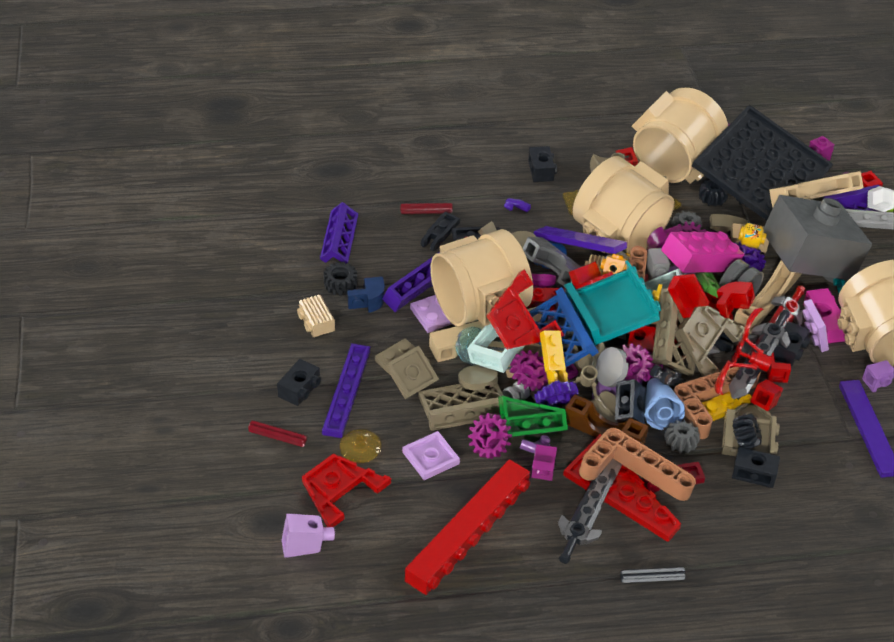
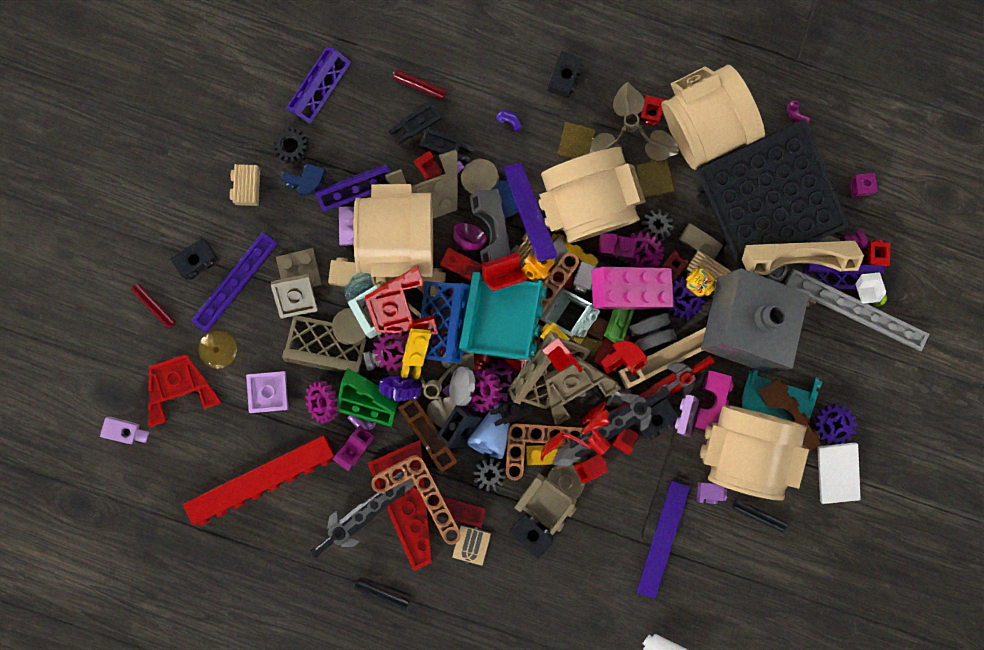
camera: 30 degrees right, 40 degrees up
black gear [732,414,762,449] -> none
none -> piece [452,525,491,566]

